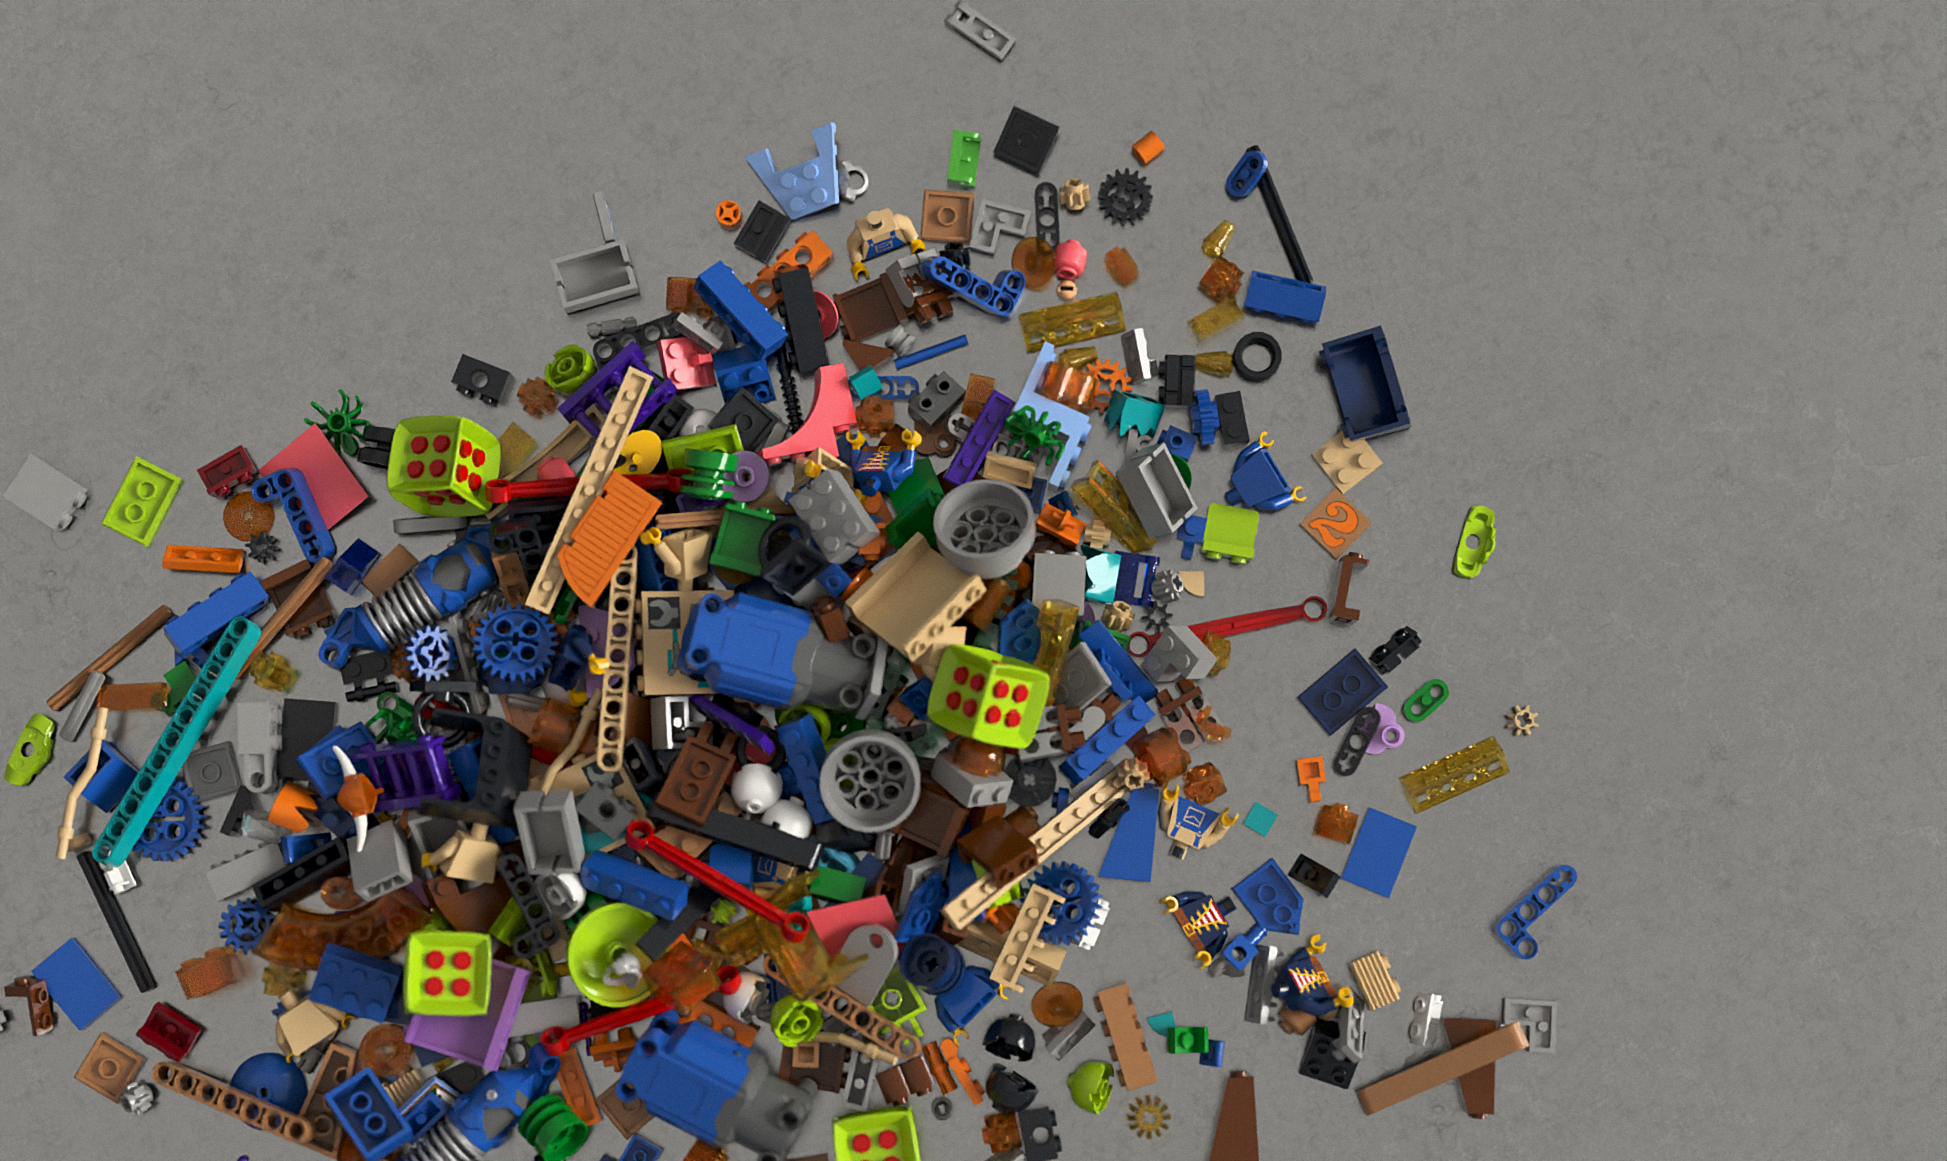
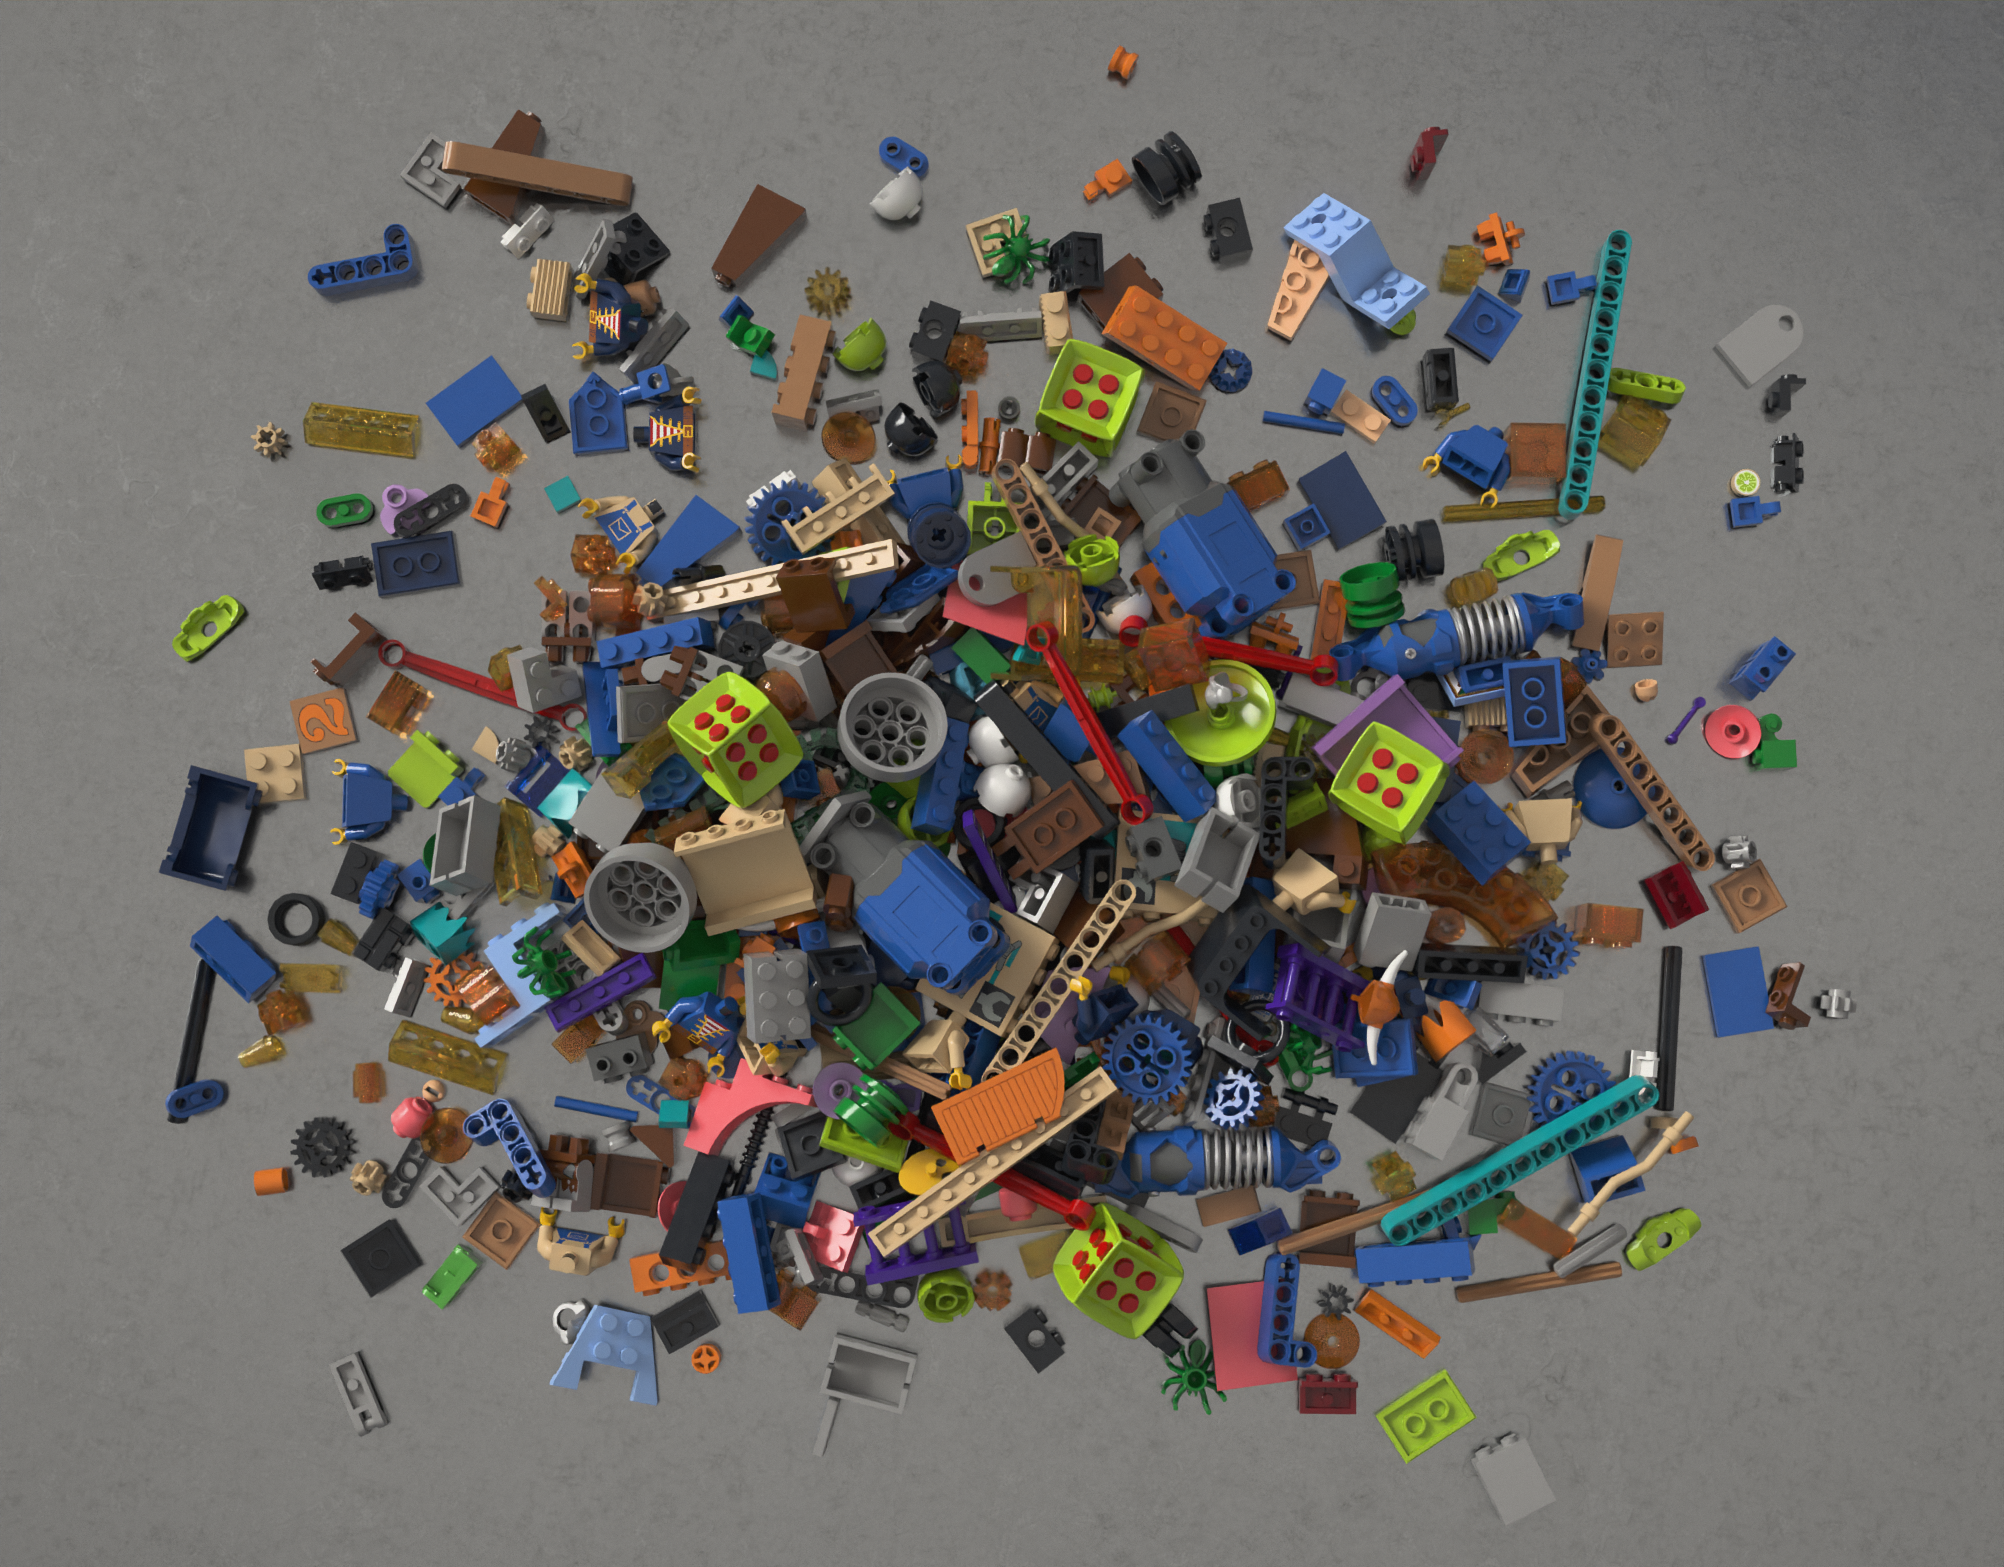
camera: 150 degrees left, 0 degrees up
none -> clear orange brick [366,670,428,736]
none -> orange tile [1670,1136,1699,1155]

